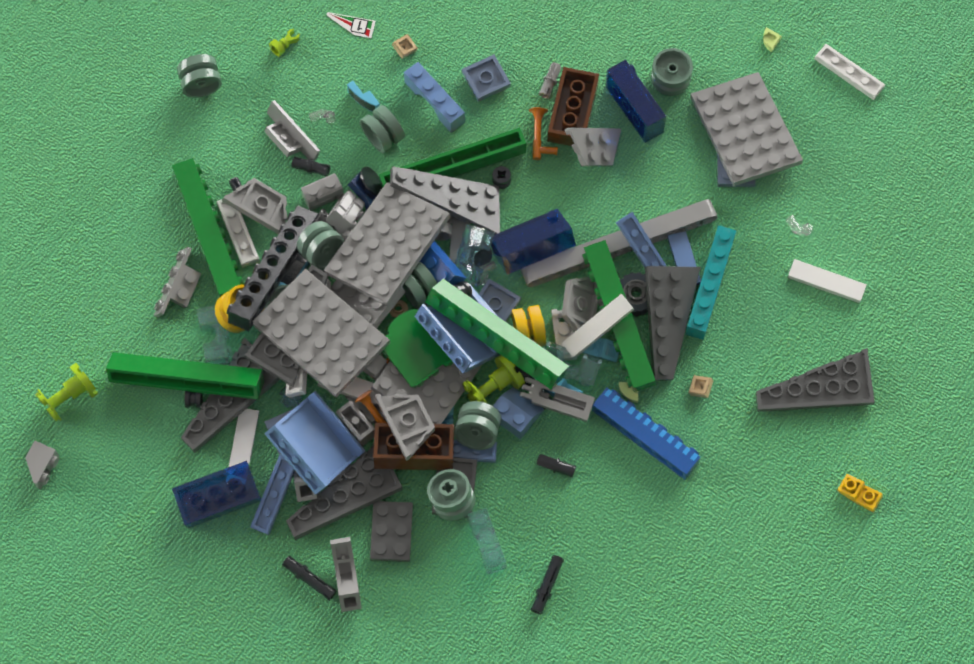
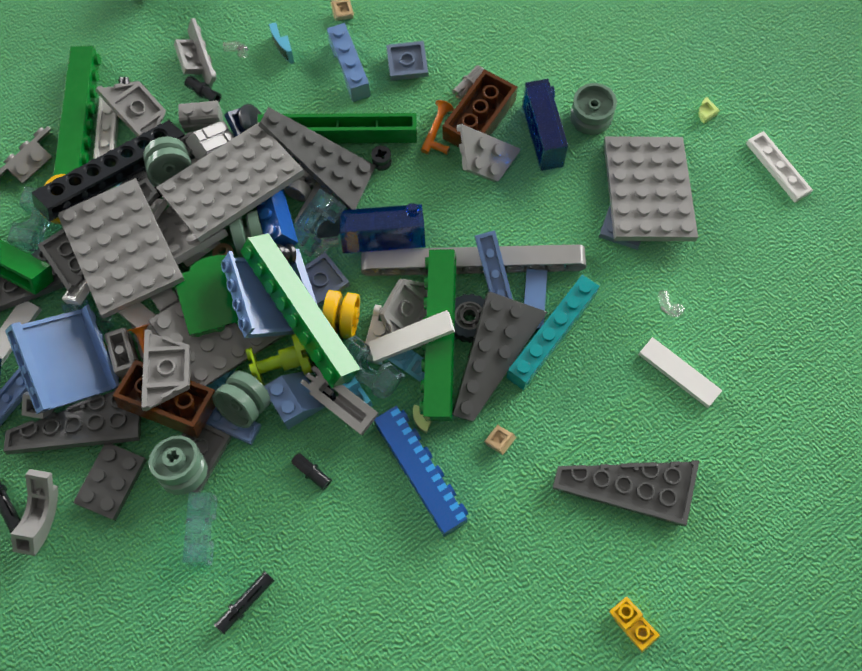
camera: 20 degrees right, 0 degrees up
sand green wheel [360,105,405,153] -> none

